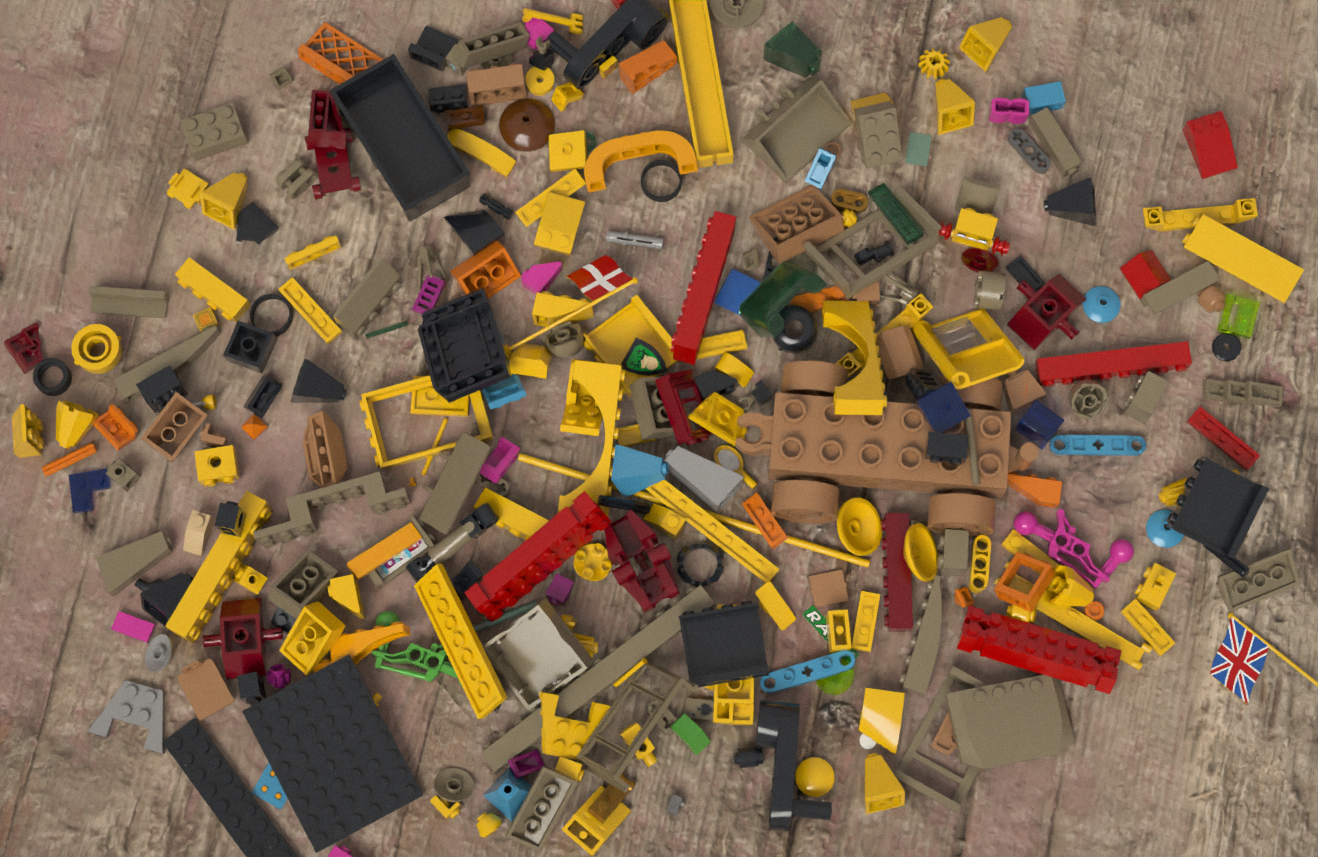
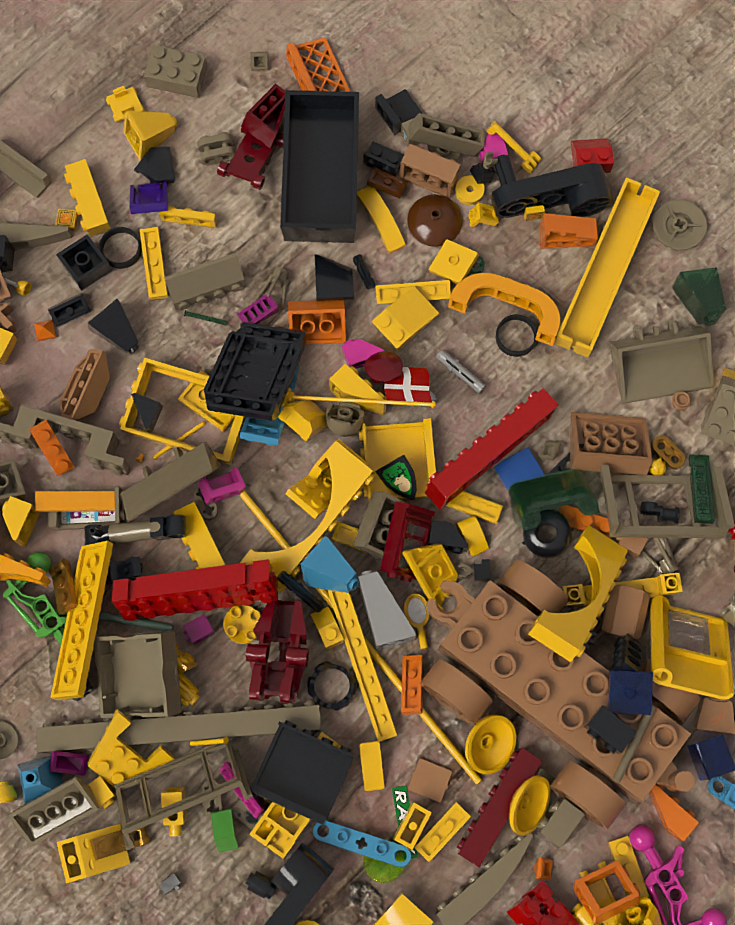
camera: 30 degrees right, 0 degrees up
slope [805,147,837,189] -> none
yellow beam [968,535,991,594] -> none
none -> orange plate [29,419,74,476]
none -> pearl gold plate [48,558,78,615]
none -> dark purple container [129,181,168,214]
none -> black slope [131,393,163,433]
none -> dark pink slope [220,761,267,819]
none -> dark red dish [365,351,403,383]

